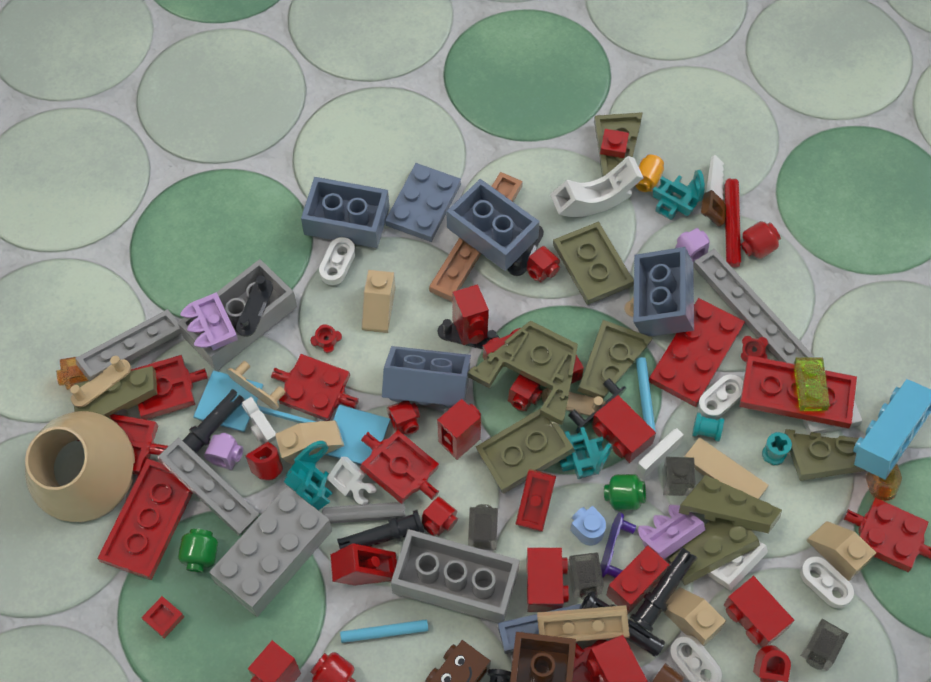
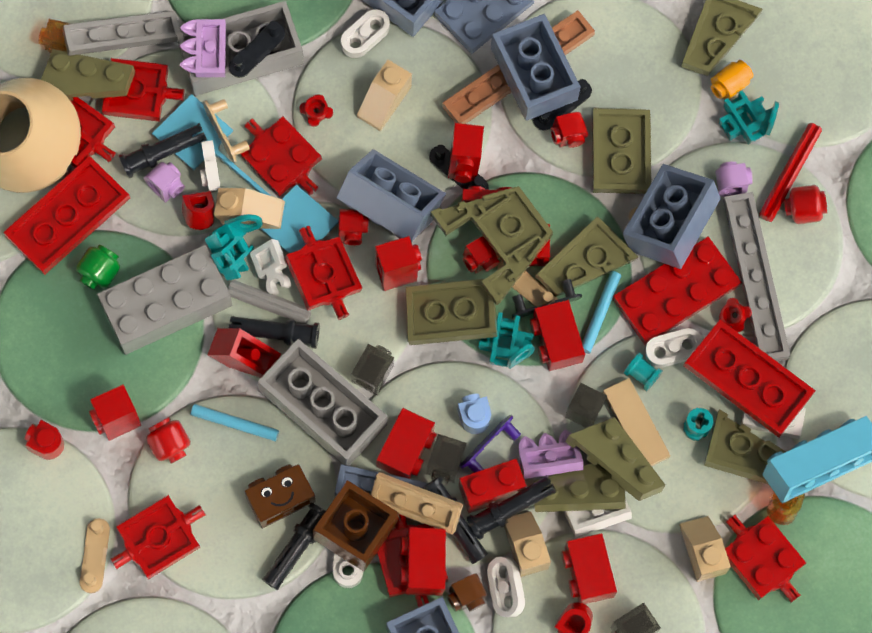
camera: 20 degrees right, 10 degrees up
tan piece [70,356,131,407] -> none
red plate [141,596,184,639] -> none
light grey plate [158,437,259,536] -> none
red plate [422,496,458,536] -> none
red plate [515,469,556,532] -> none
white arch [550,156,643,217] -> none
red plate [600,129,629,158] -> none
green head [604,474,646,511] -> none
white tile [636,428,684,480] -> none
piece [701,155,726,227] -> none
clear neon green plate [794,357,830,411] -> none
white plate [800,557,854,608] -> none

